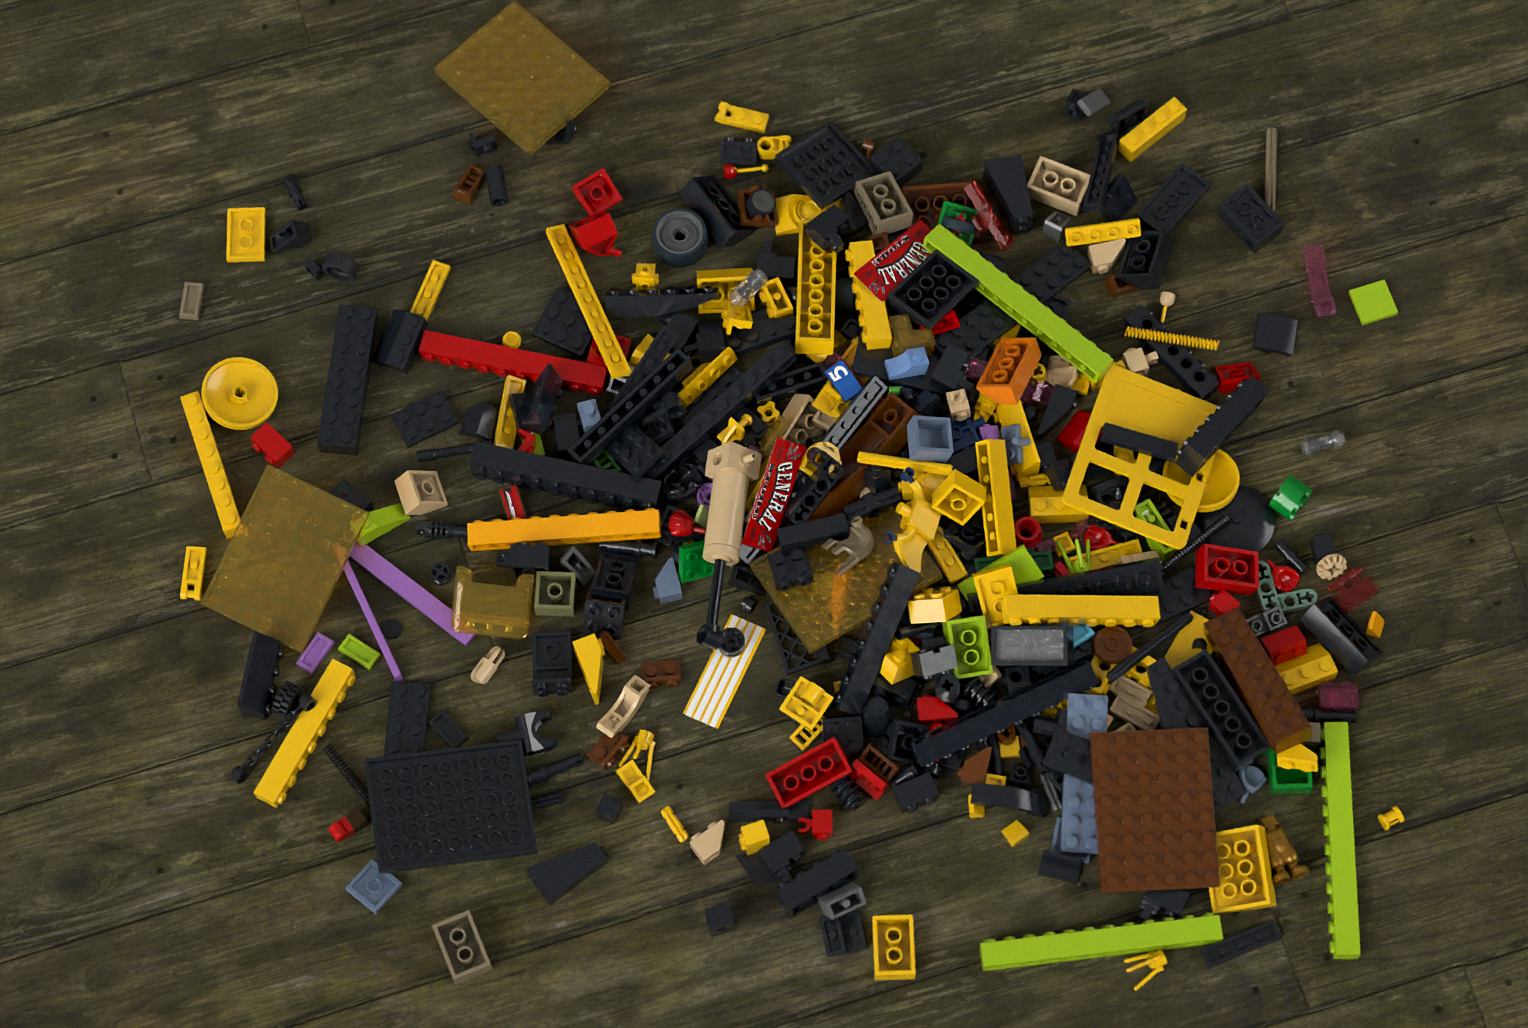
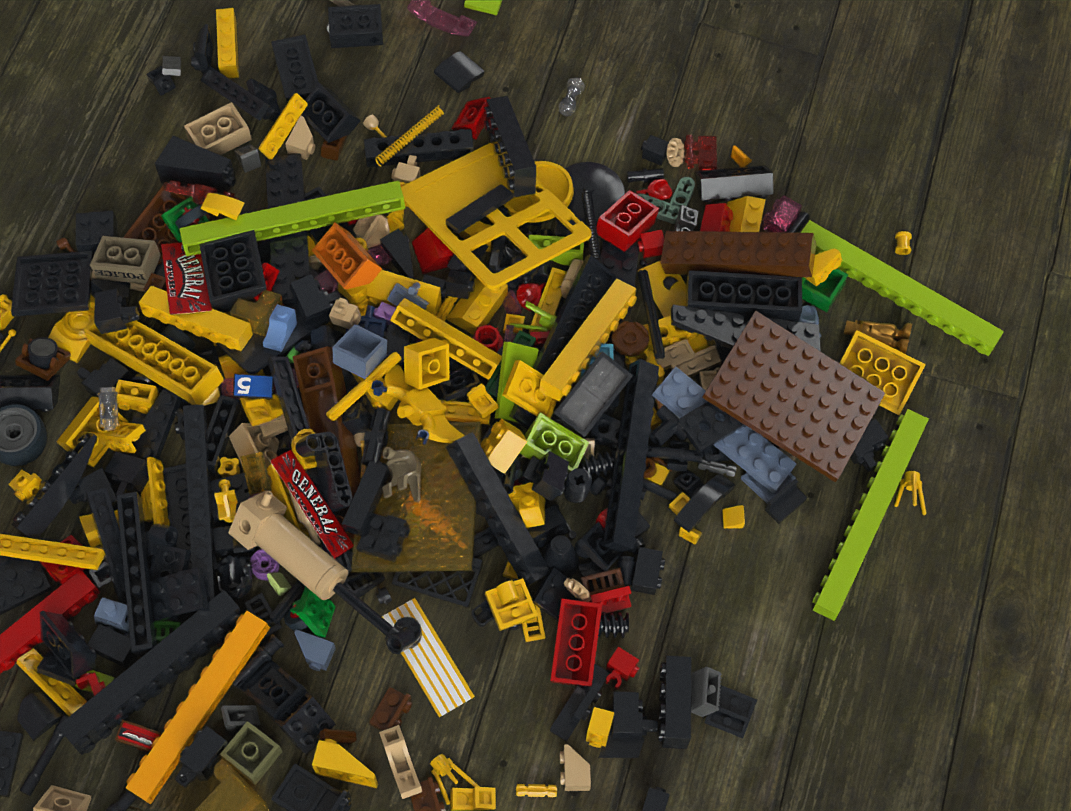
camera: 60 degrees left, 5 degrees down
red piece [669,509,706,536] -> none
yellow brick [872,915,915,980] -> none
red slope [916,694,958,725] -> none
reddish brown slope [958,747,992,784] -> none
black plate [1200,920,1282,969] -> none
green brick [1269,475,1313,521] -> none
none -> yellow slope [201,193,244,220]
none -> yellow bracket [467,383,499,419]
none -> tan gear [564,578,591,602]

